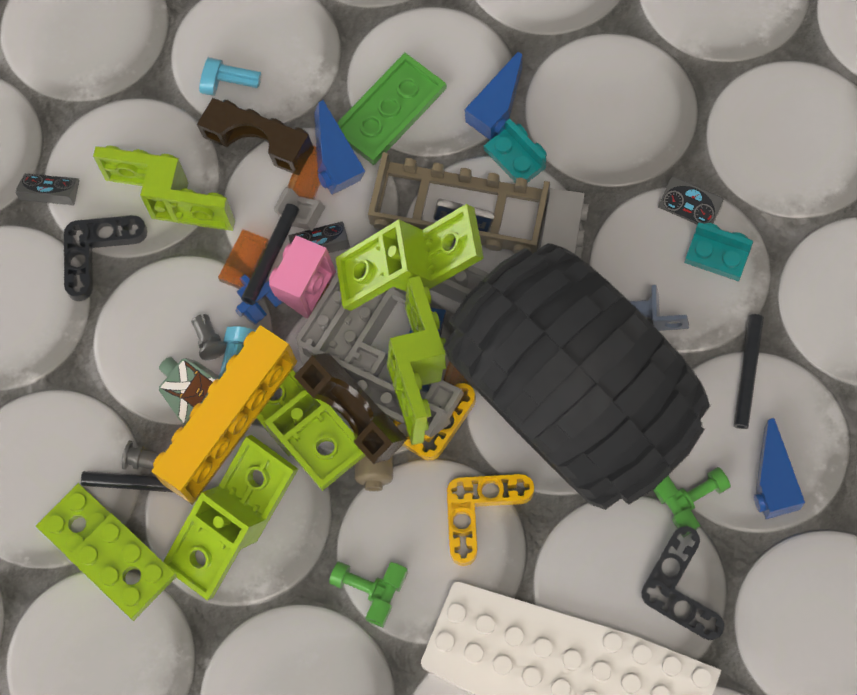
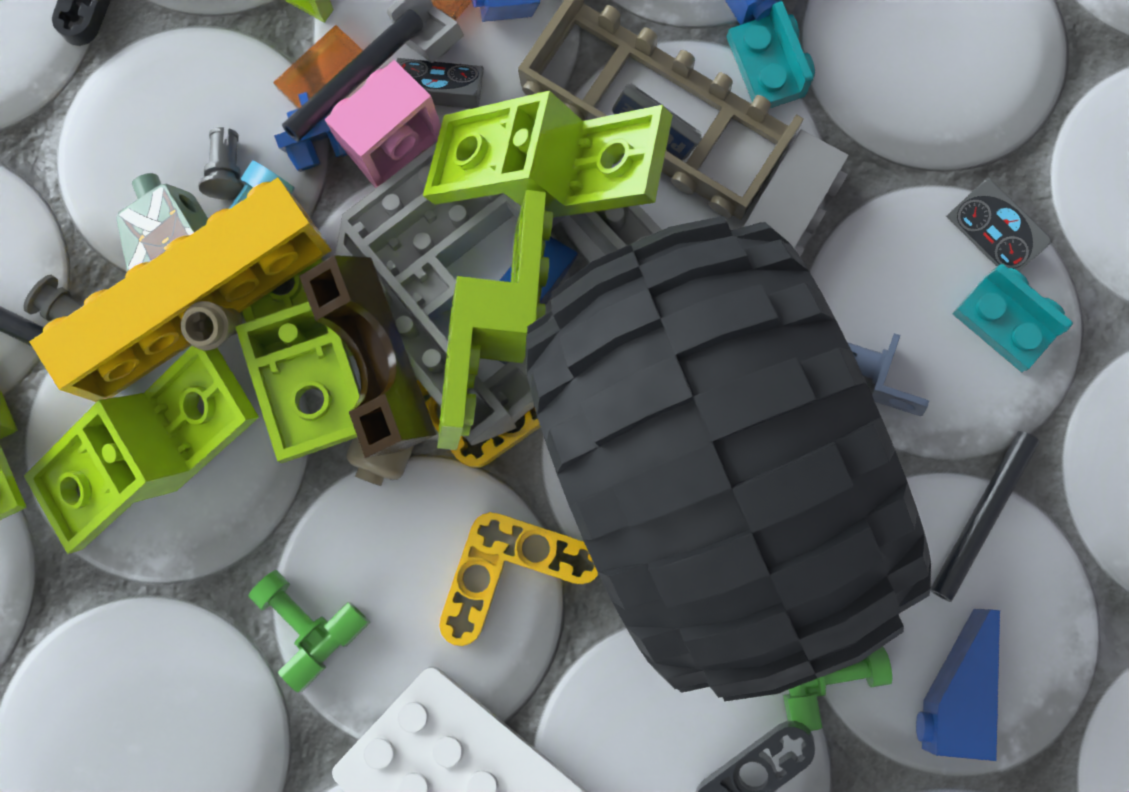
camera: 15 degrees right, 10 degrees up
none -> dark tan cone [181,301,243,350]

